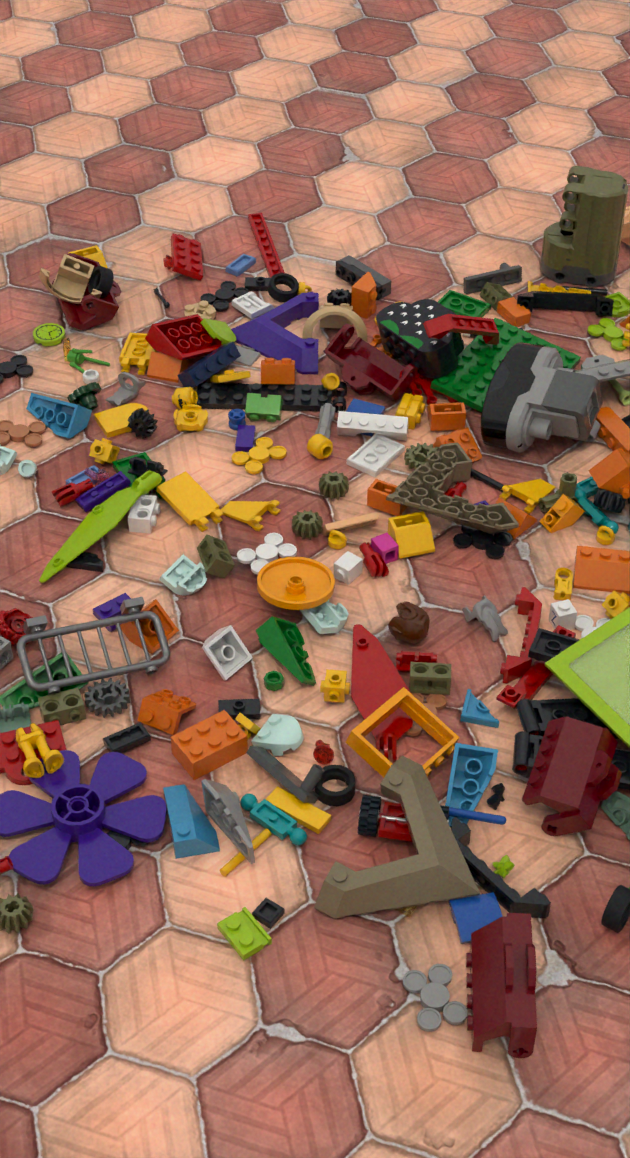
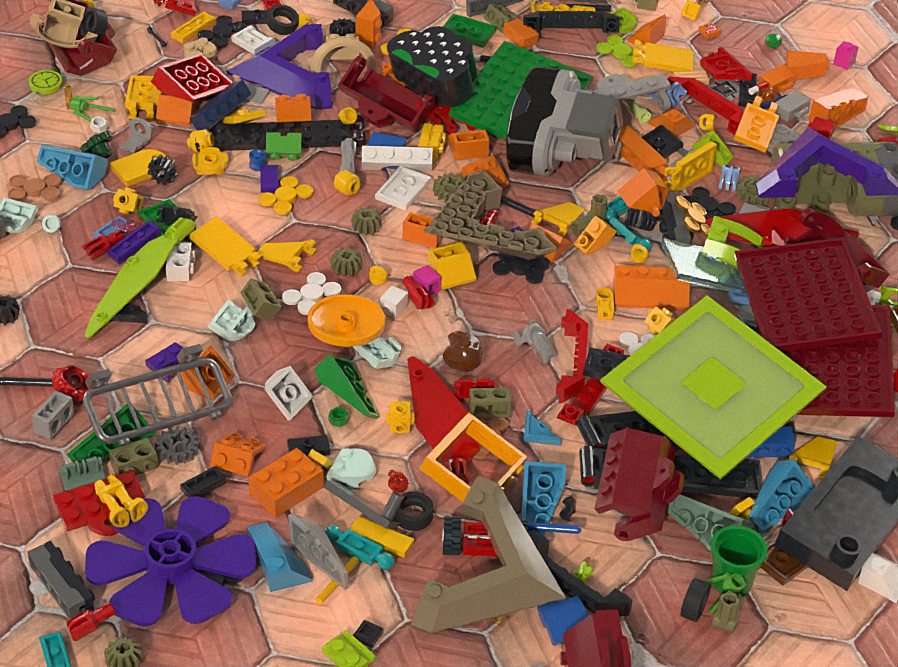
camera: 10 degrees left, 0 degrees up
lime tile [201,318,236,345] -> none
light nougat tile [322,512,379,536] -> none
red slope [423,314,499,345] -> none
white brick [549,599,577,630] -> none
none -> yellow tile [171,12,216,43]

